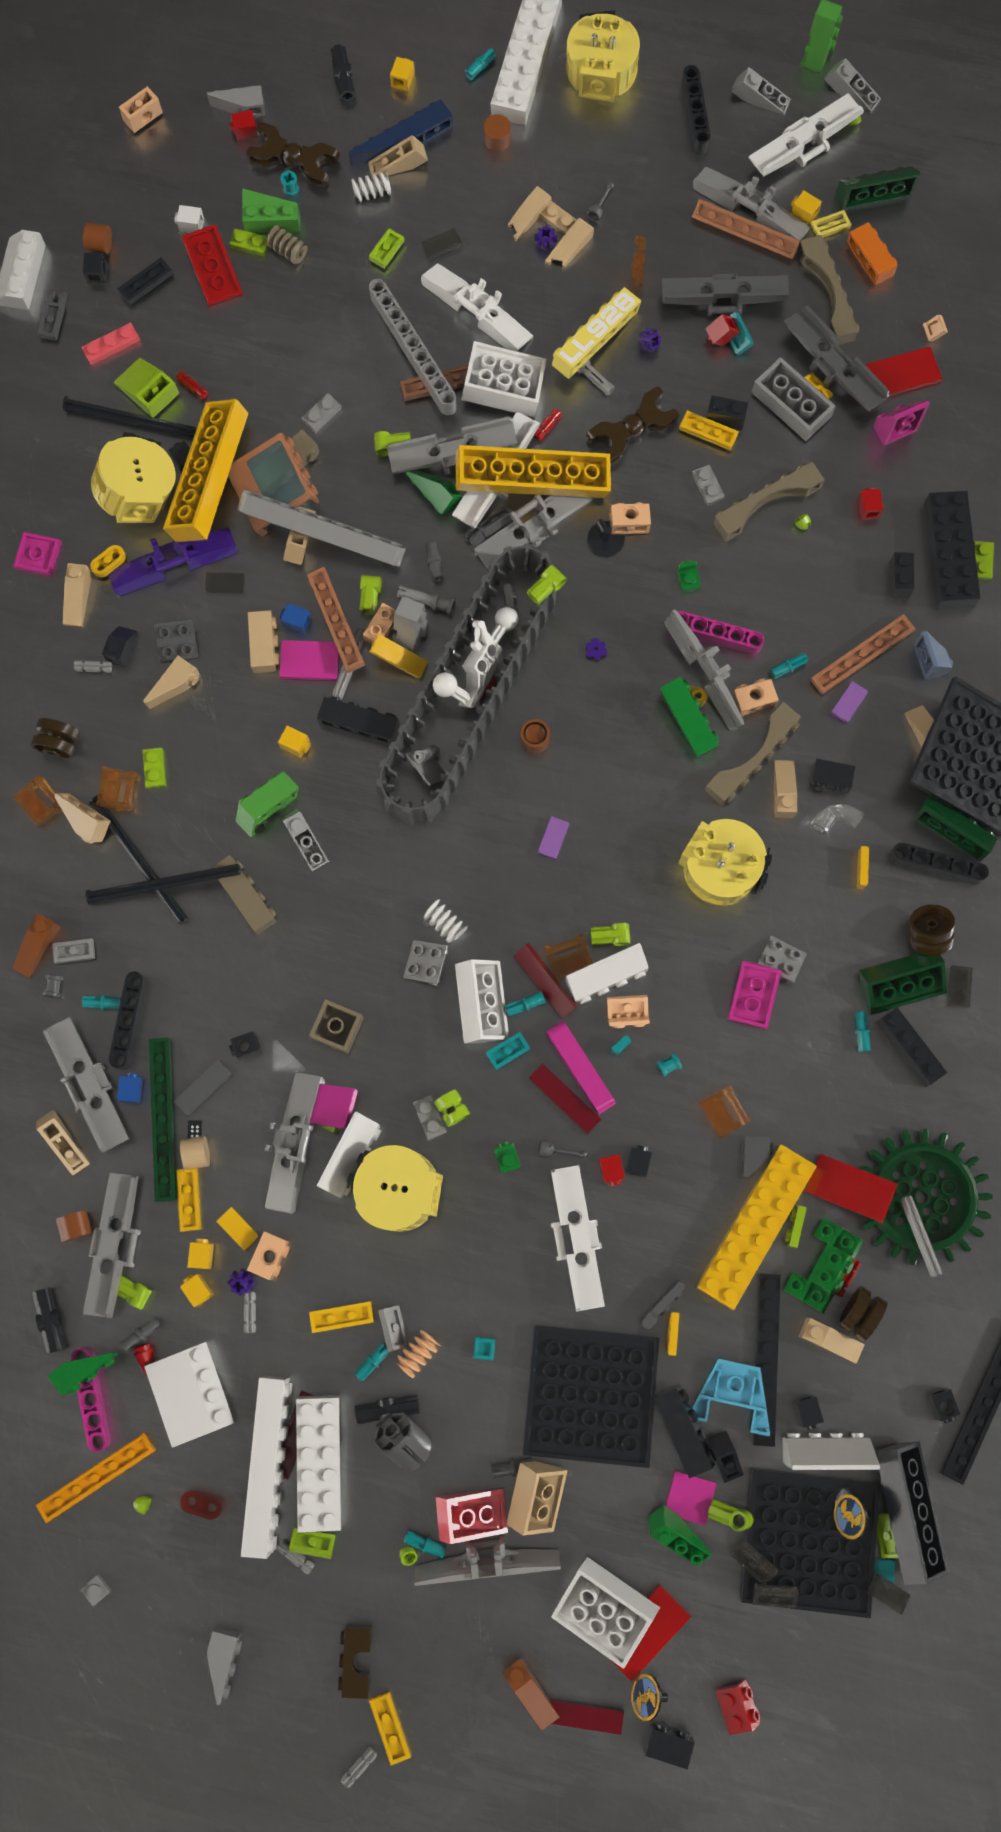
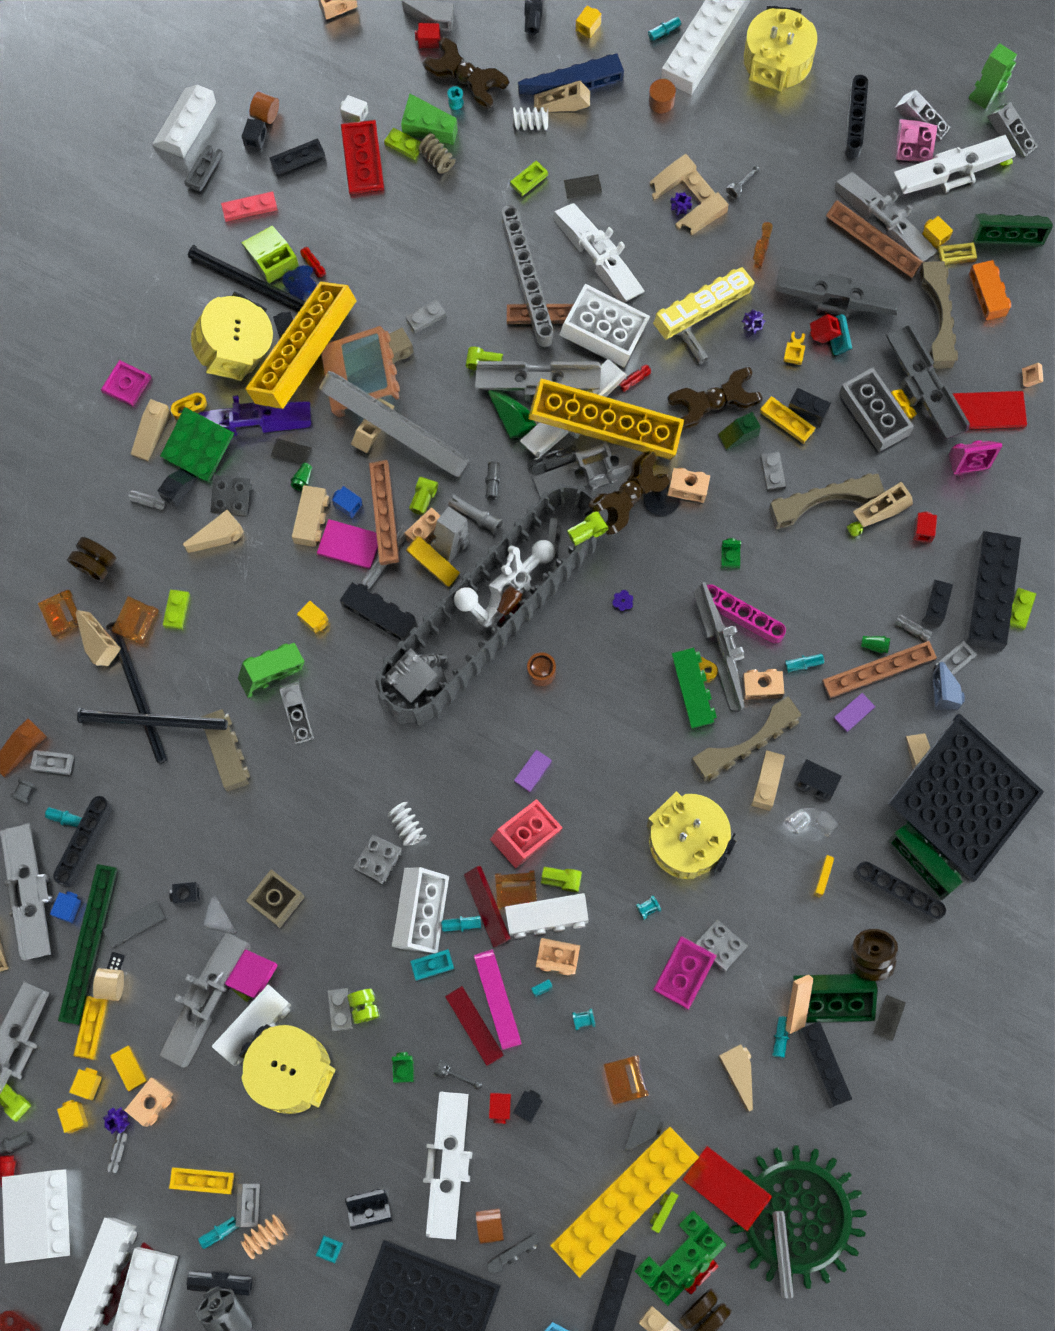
camera: 15 degrees right, 5 degrees down
yellow tile [666,1312,679,1356] -> none
none -> green plate [160,407,234,482]
none -> clear blue plate [282,265,317,300]
none -> green cone [290,463,312,491]
none -> black bracket [345,1189,392,1230]
none -> light grey hinge [385,648,438,703]
none -> dark orange piece [476,1208,504,1244]
none -> coral slope [490,799,562,869]
none -> reddish brown cone [497,586,522,616]
none -> dark brown piece [589,450,671,535]
none -> teal bush [636,895,661,920]
none -> dark green slope [718,412,761,451]
none -> tan slope [718,1044,753,1113]
none -> yellow plate [783,331,805,365]
none -> light nougat tile [785,975,813,1034]
none -> tan slope [853,482,913,527]
none -> green cone [861,636,891,654]
none -> light grey axle [895,615,932,641]
none -> bright pink slope [896,119,937,162]
none -> light grey plate [934,641,977,675]

